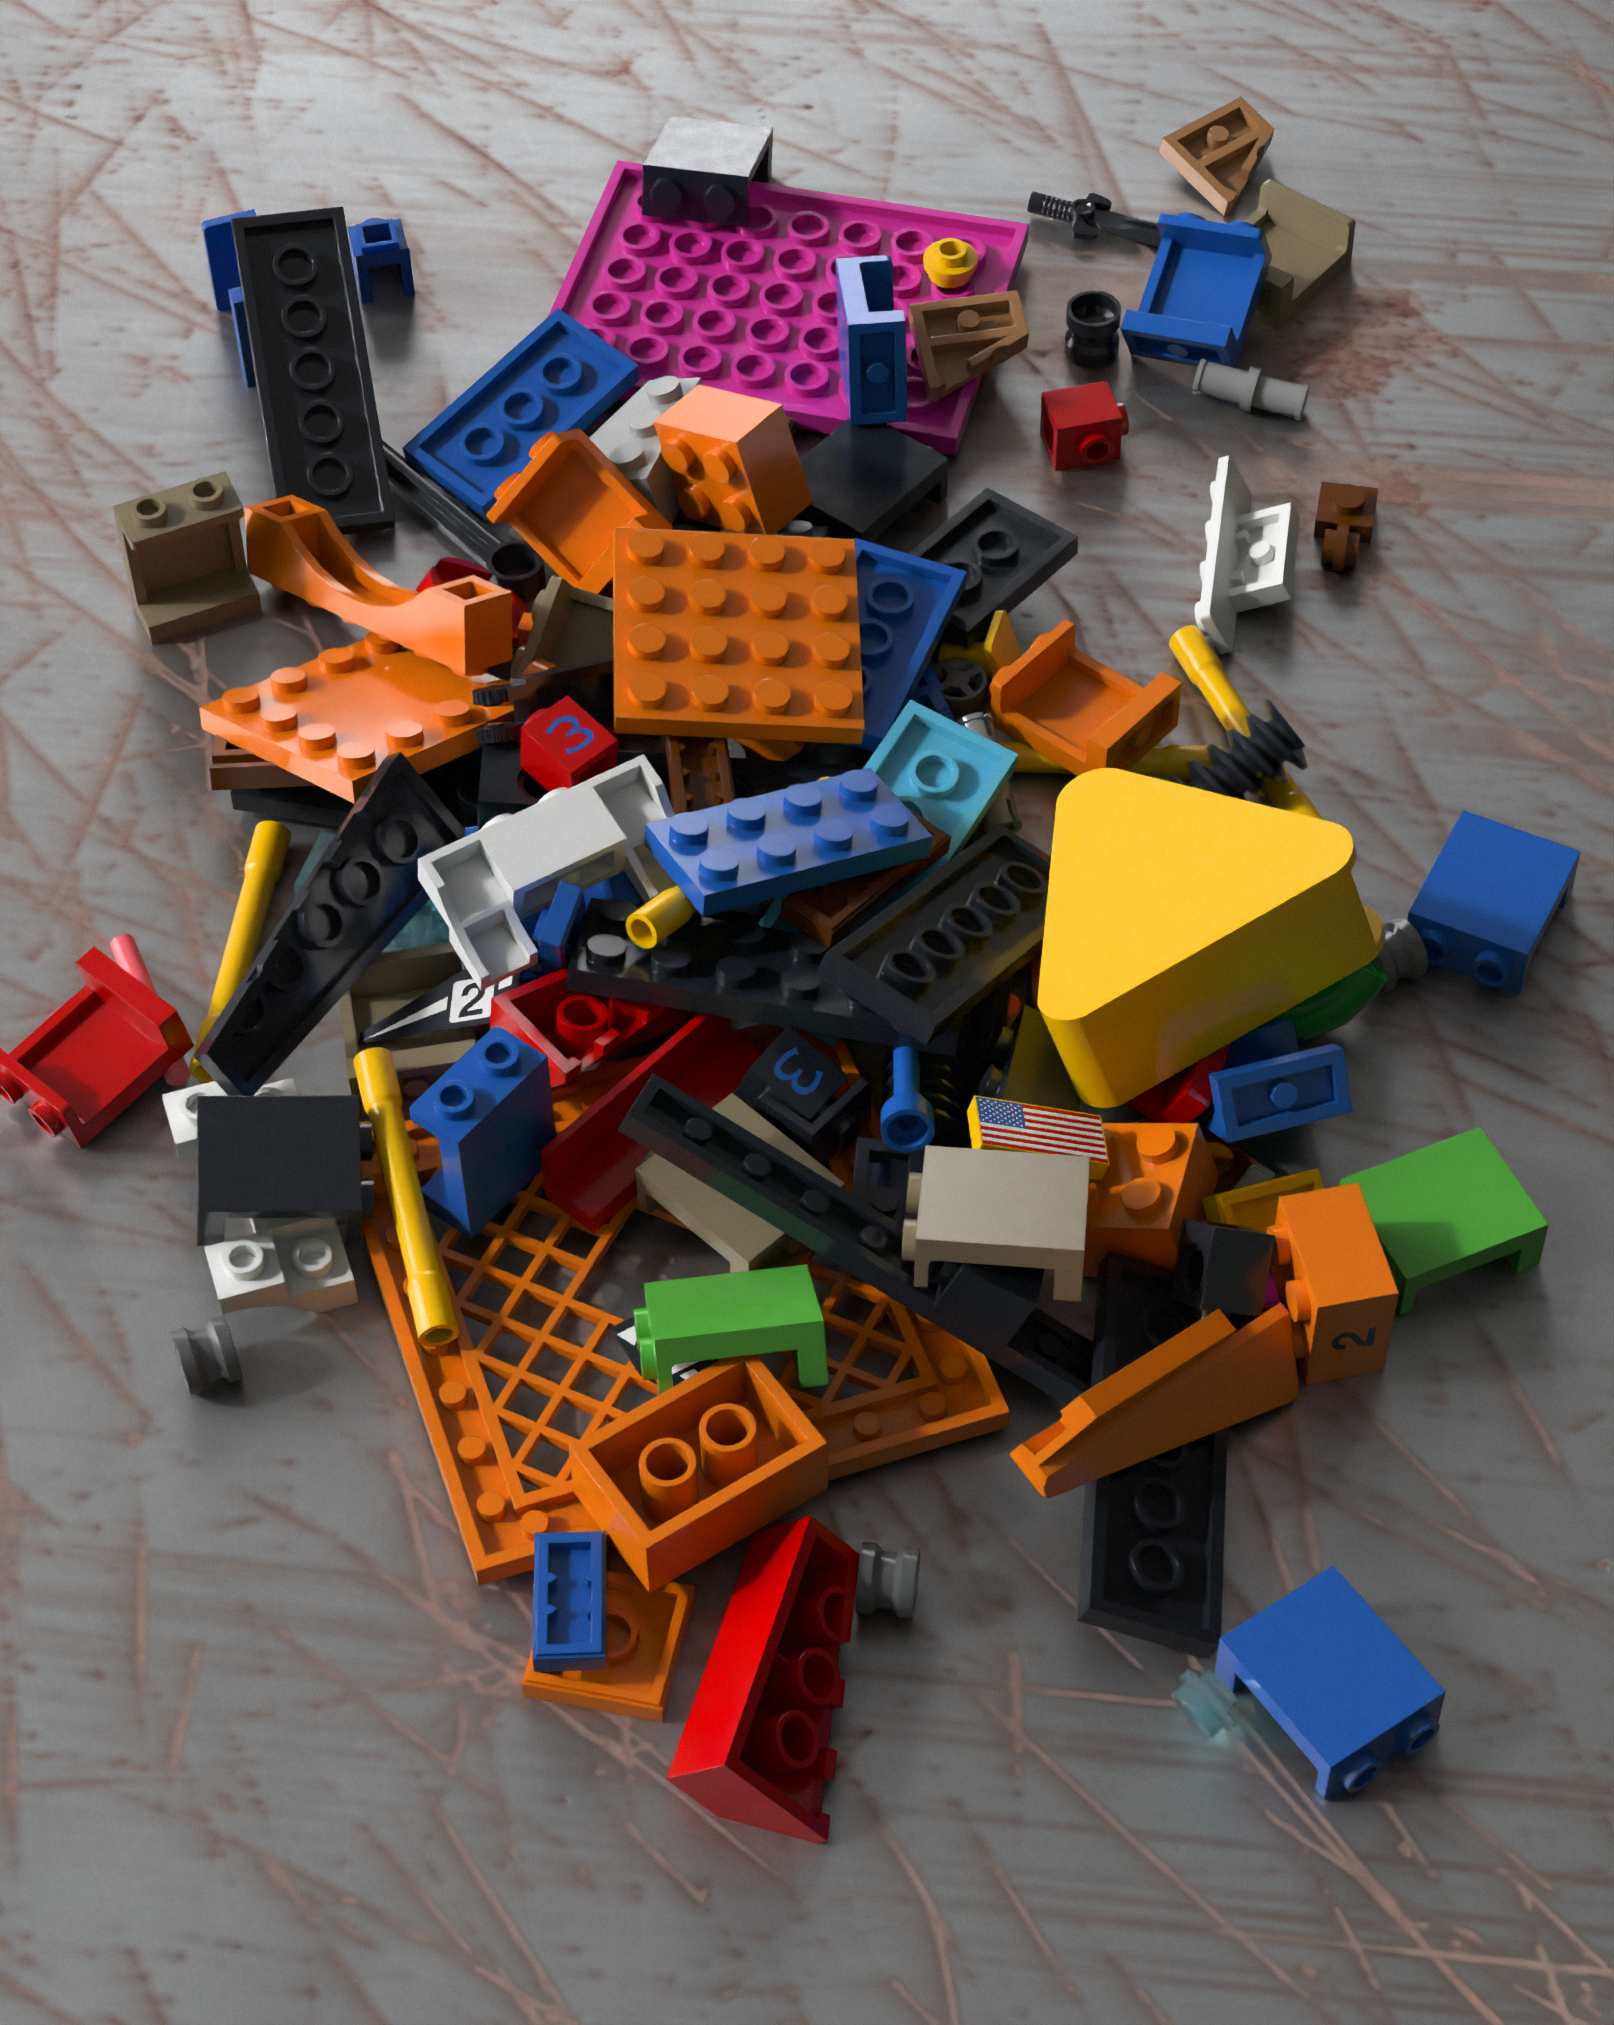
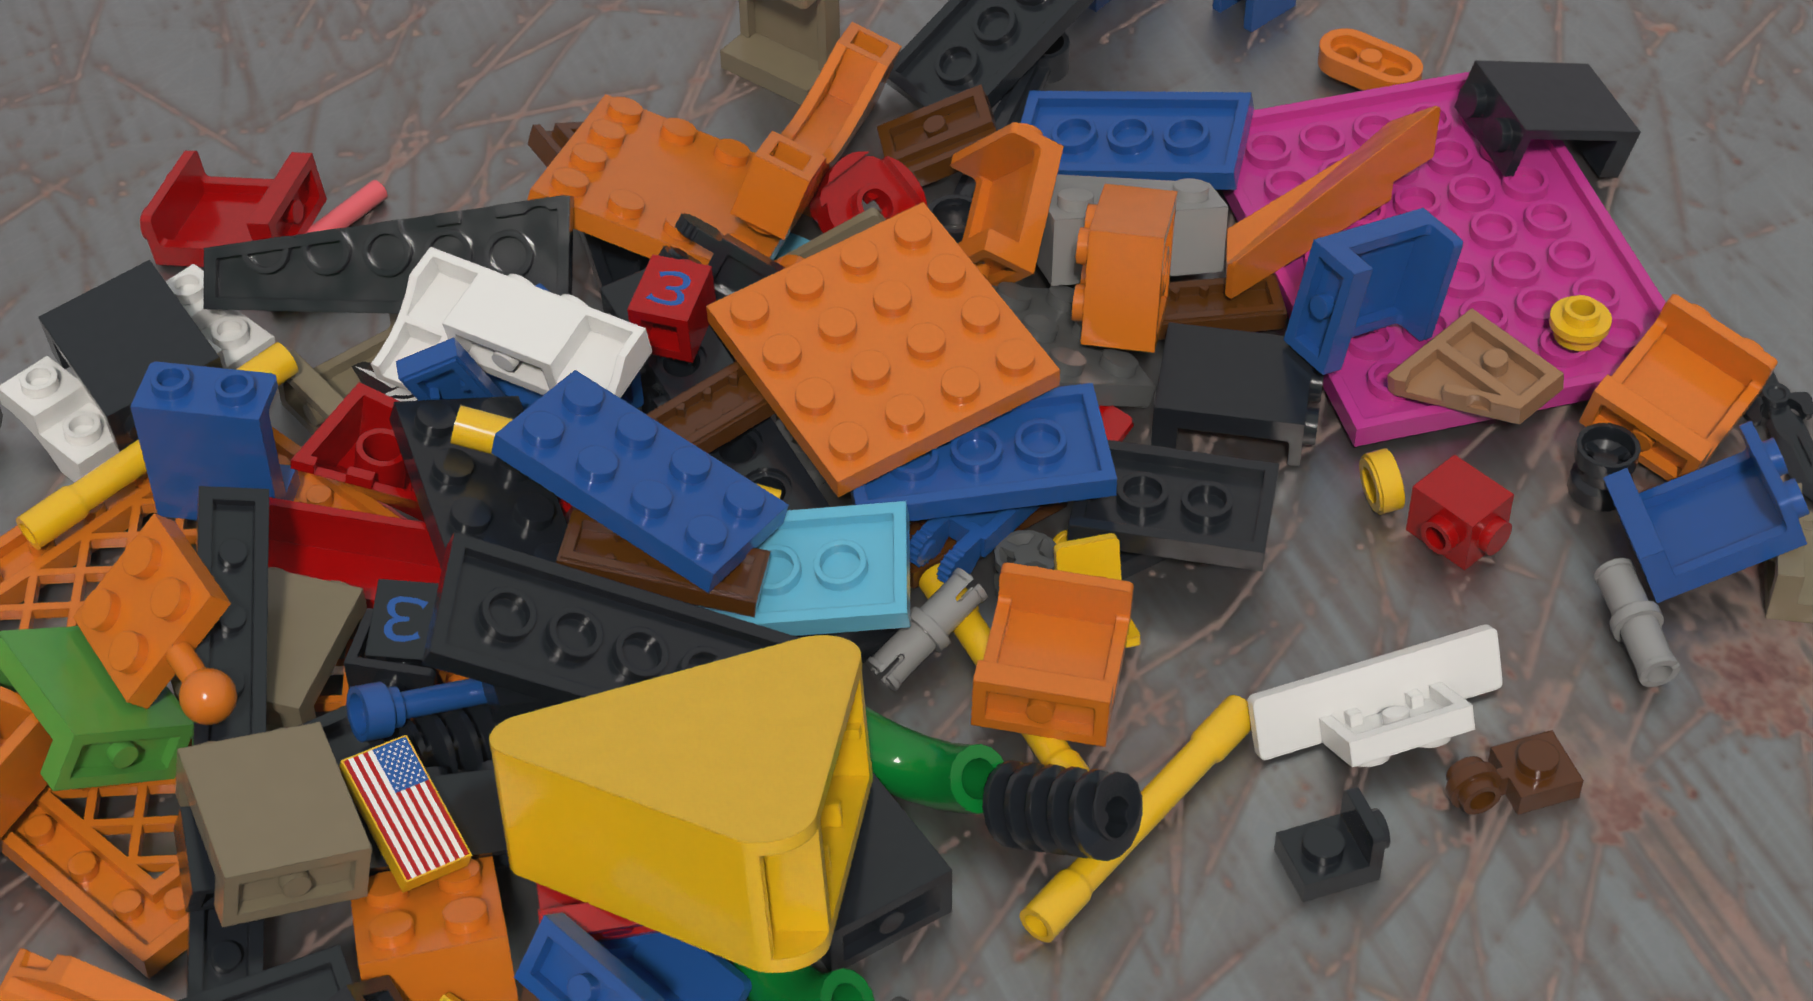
camera: 60 degrees right, 5 degrees down
none -> orange plate [73,513,237,725]
none -> reddish brown plate [877,84,998,187]
none -> orange wedge [1225,106,1441,299]
none -> black bracket [1274,787,1390,902]
none -> orange plate [1317,28,1423,90]
none -> yellow tile [1359,448,1405,515]
none -> orange panel [1579,294,1778,481]

